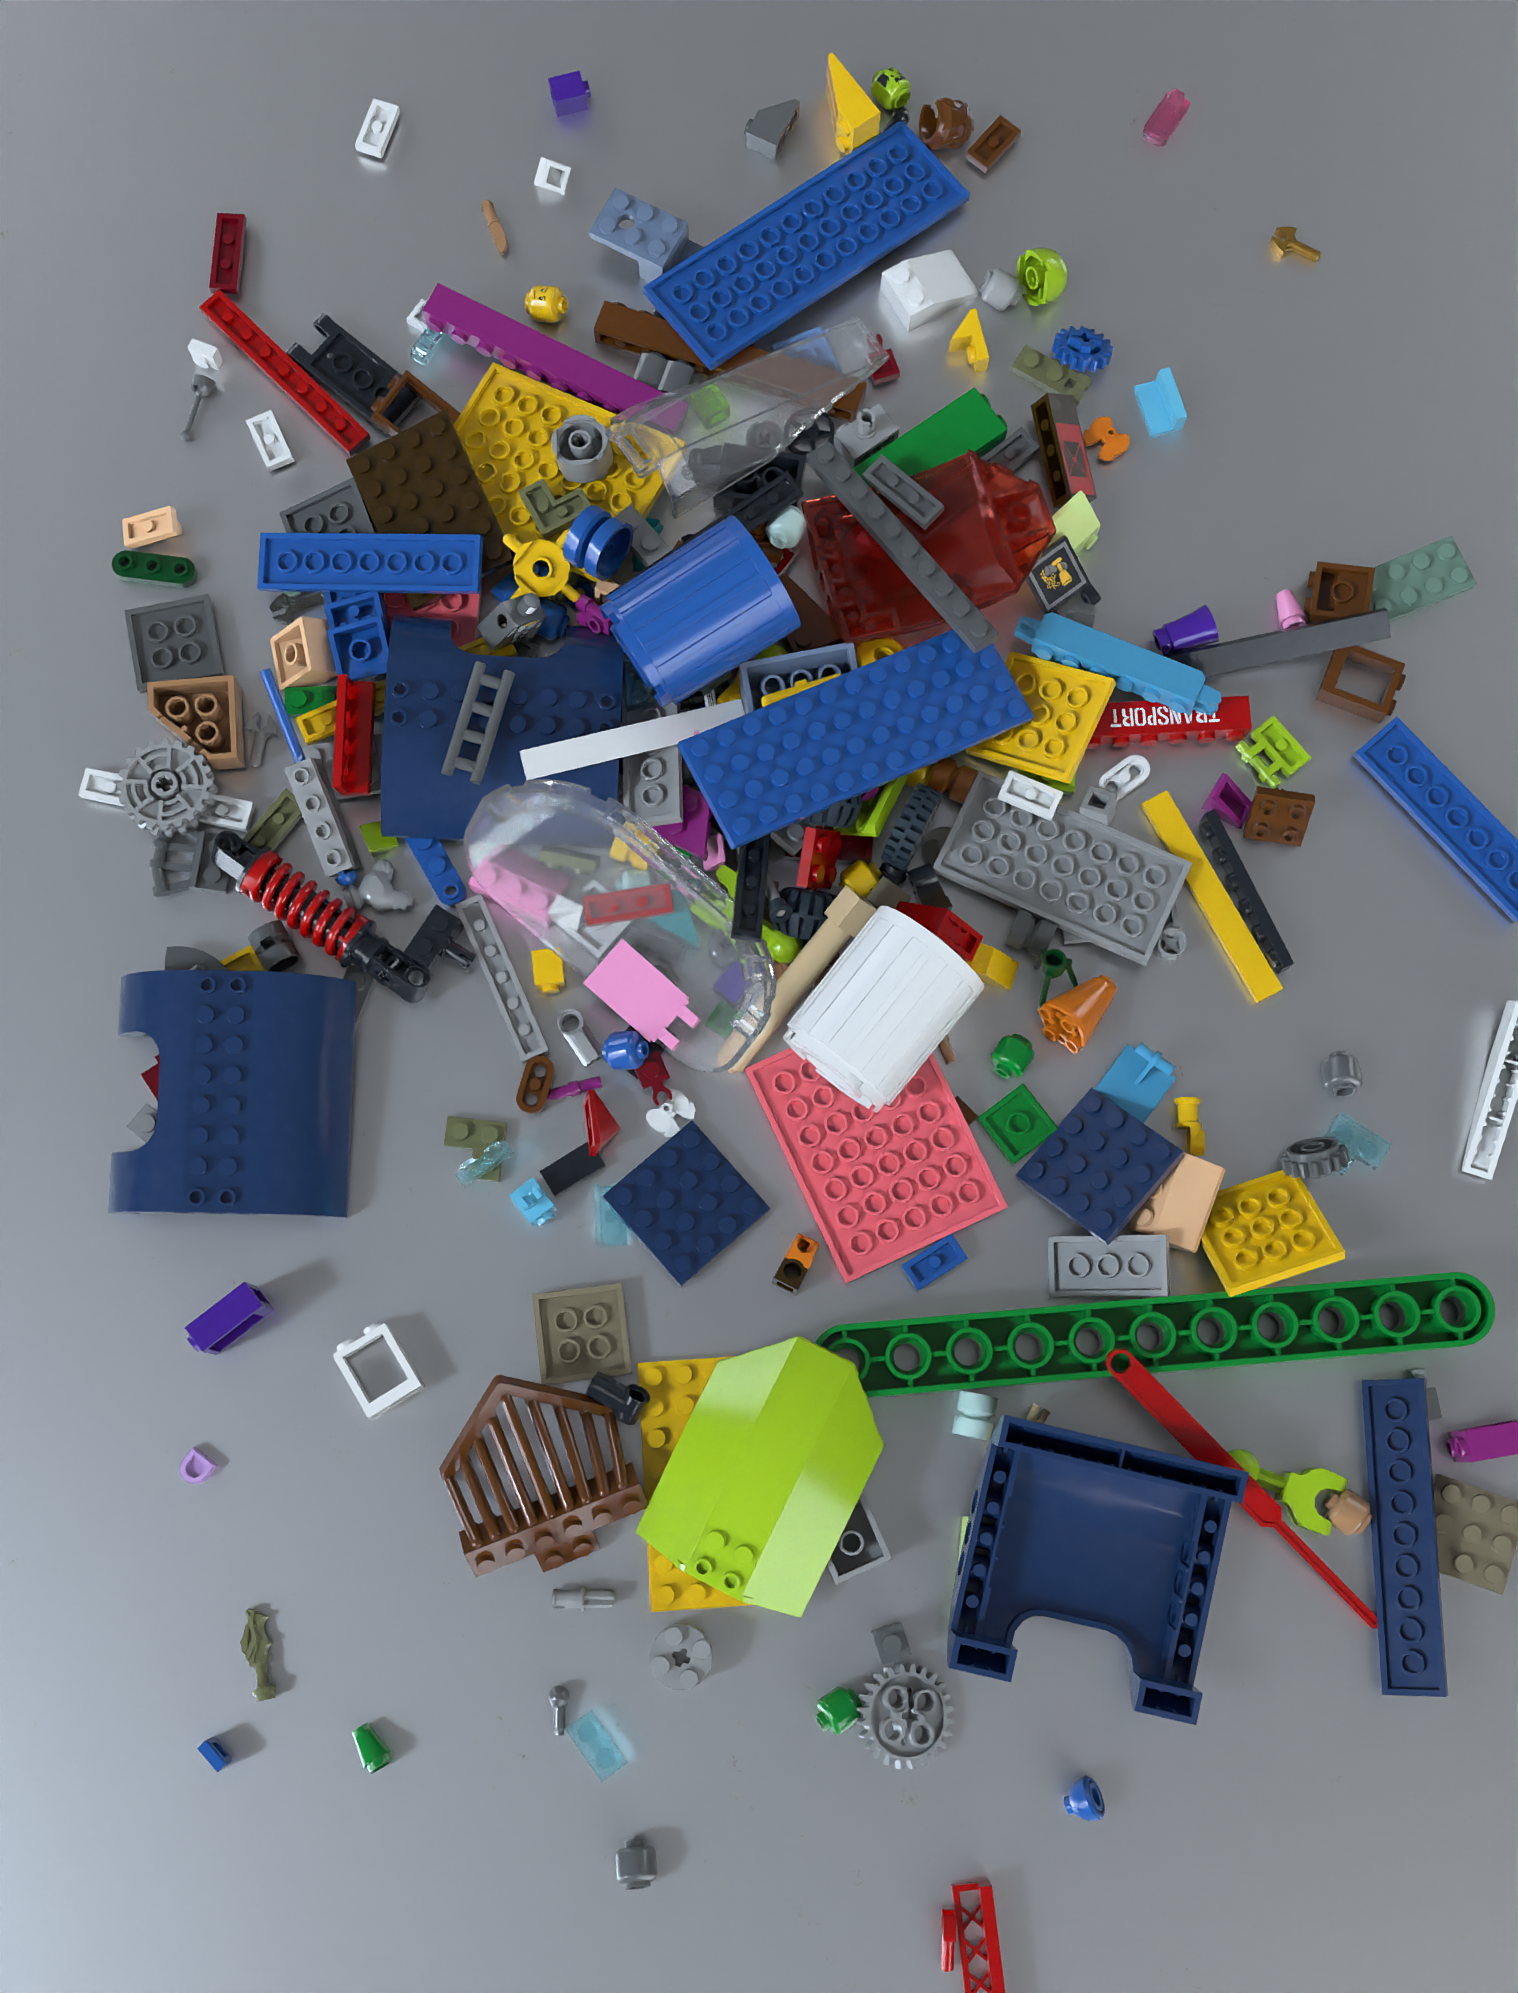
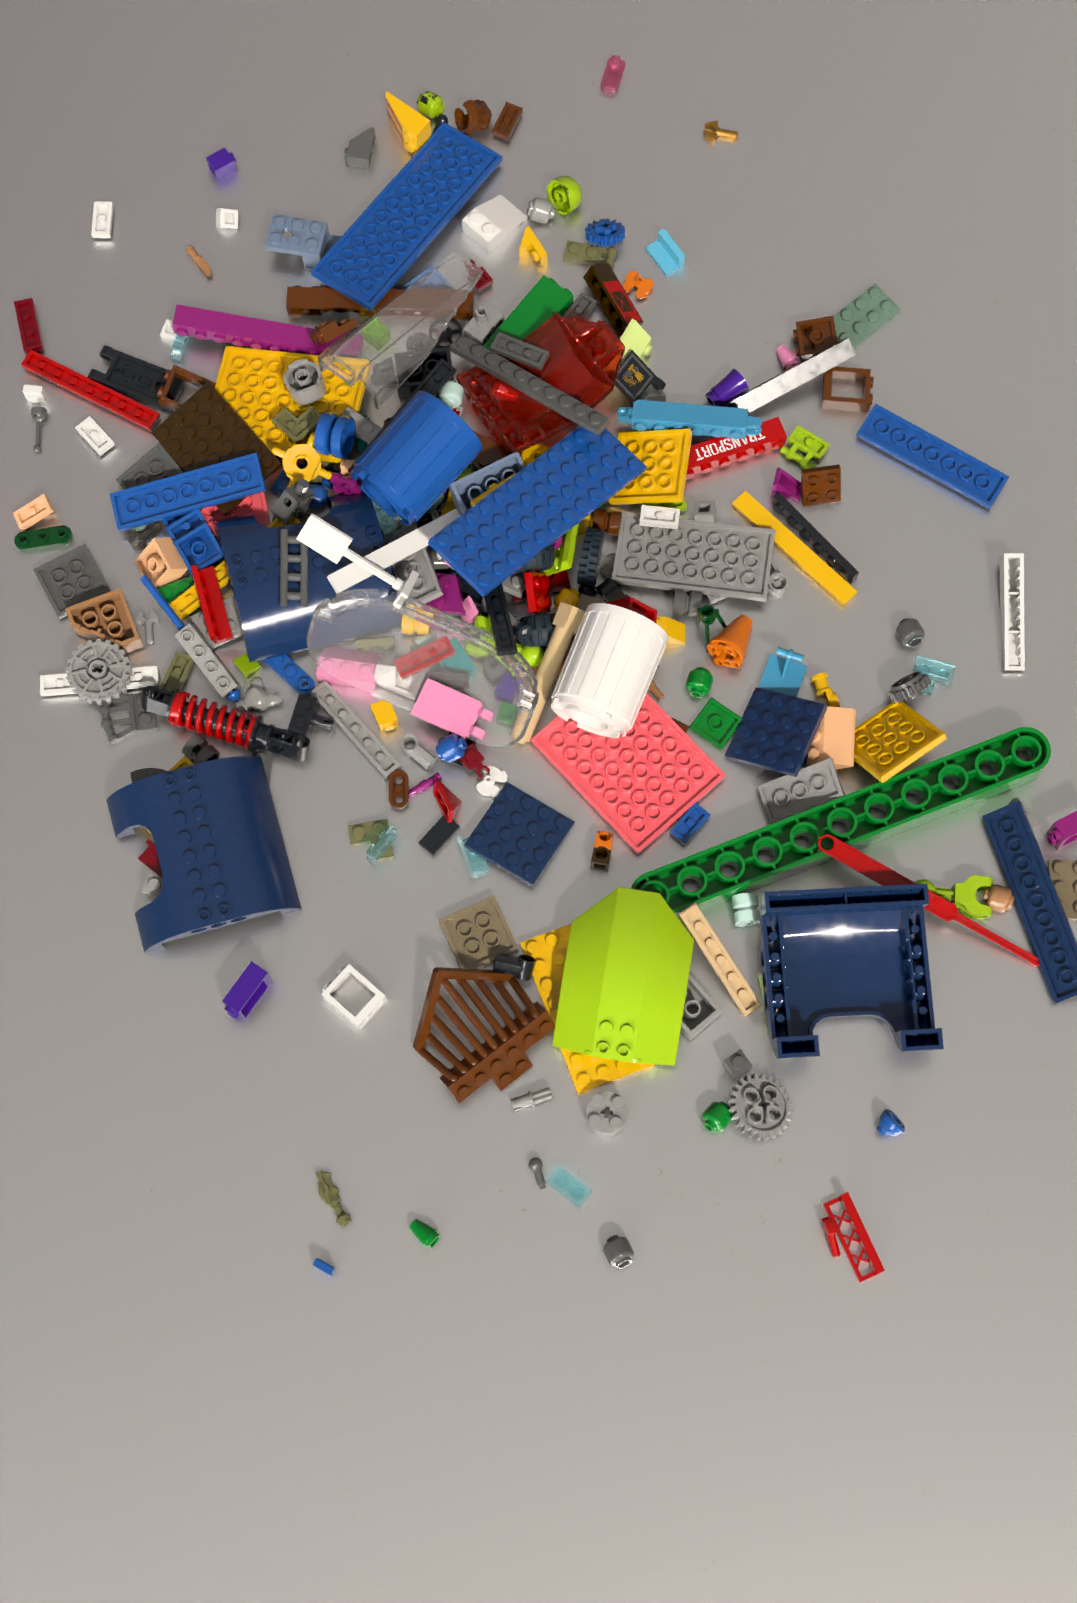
camera: 15 degrees left, 5 degrees down
lavender tile [180,1447,219,1484] -> none
medium azure brick [509,1177,557,1226] -> none
yellow head [525,285,568,323] -> none
white plate [1097,755,1150,801] -> none
none -> white piece [296,513,419,609]
none -> reddish brown plate [309,317,359,347]
none -> tan tile [678,903,761,1016]

